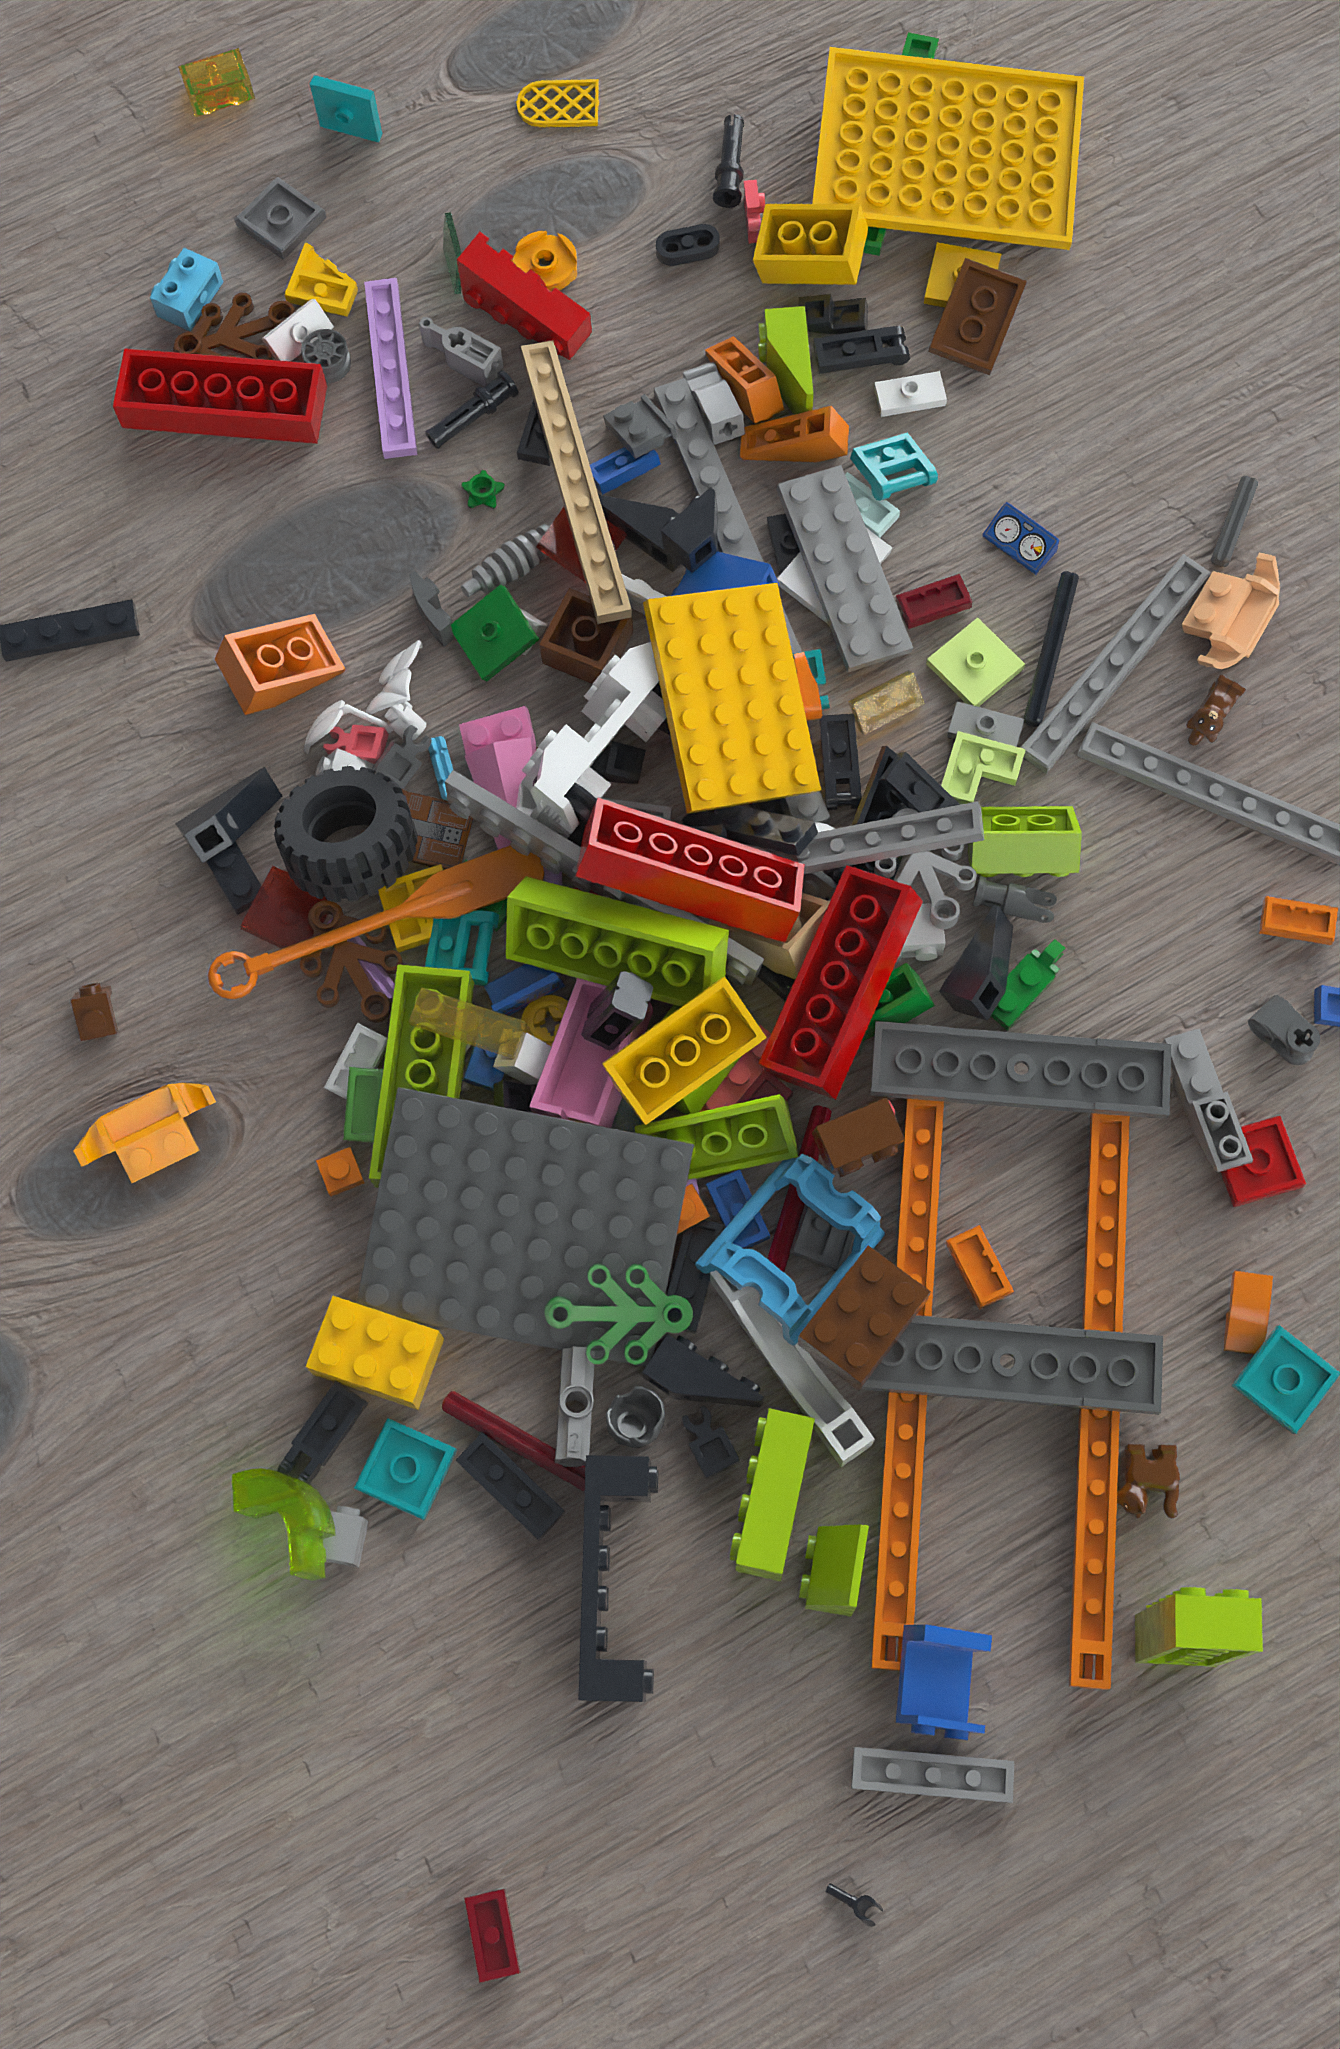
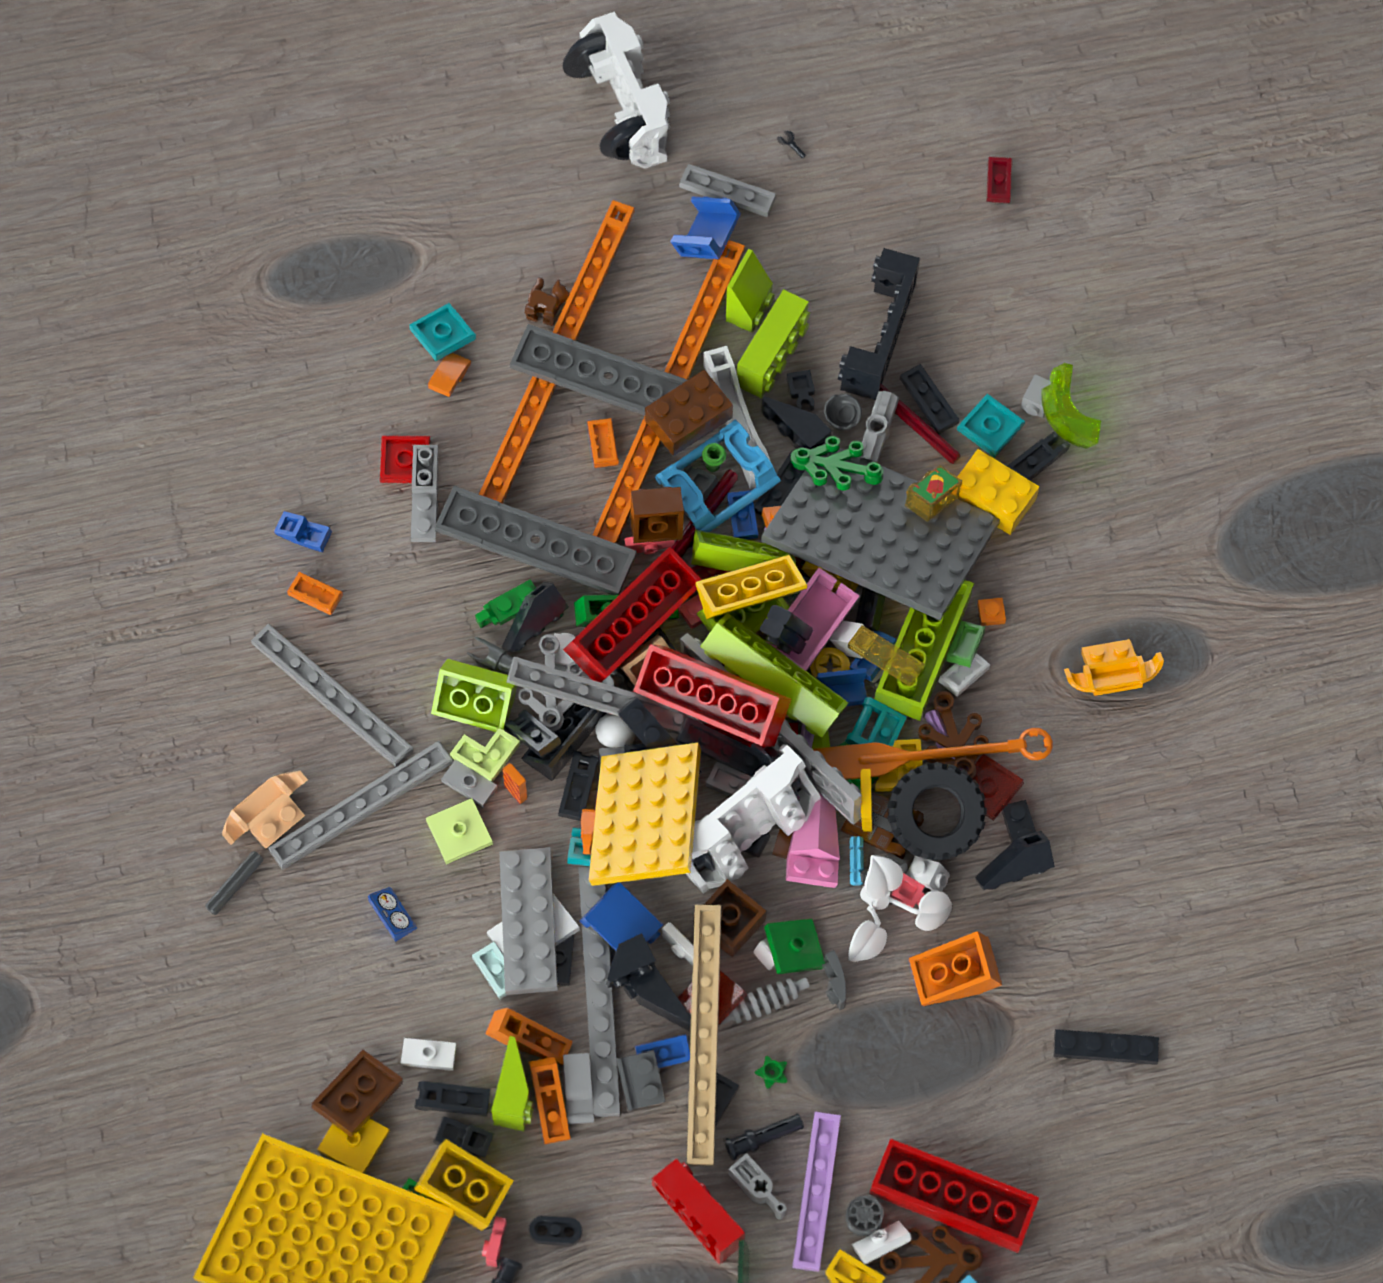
camera: 170 degrees left, 5 degrees down
reddish brown bracket [71,983,118,1041] -> none
light orange plate [512,231,577,291] -> none
clear yellow plate [848,670,925,735] -> none
teal plate [850,432,938,501] -> none
dark red plate [895,574,973,629] -> none
black axle [1024,571,1079,727] -> none
lime brick [1135,1587,1263,1667] -> none
reddish brown animal [1186,675,1246,746] -> none
dark grey piece [1248,995,1320,1065] -> none
none -> orange tile [503,763,527,804]
none -> white piece [562,12,670,169]
none -> bright green cone [702,443,726,472]
none -> yellow tile [860,769,872,832]
none -> brick [905,465,962,522]

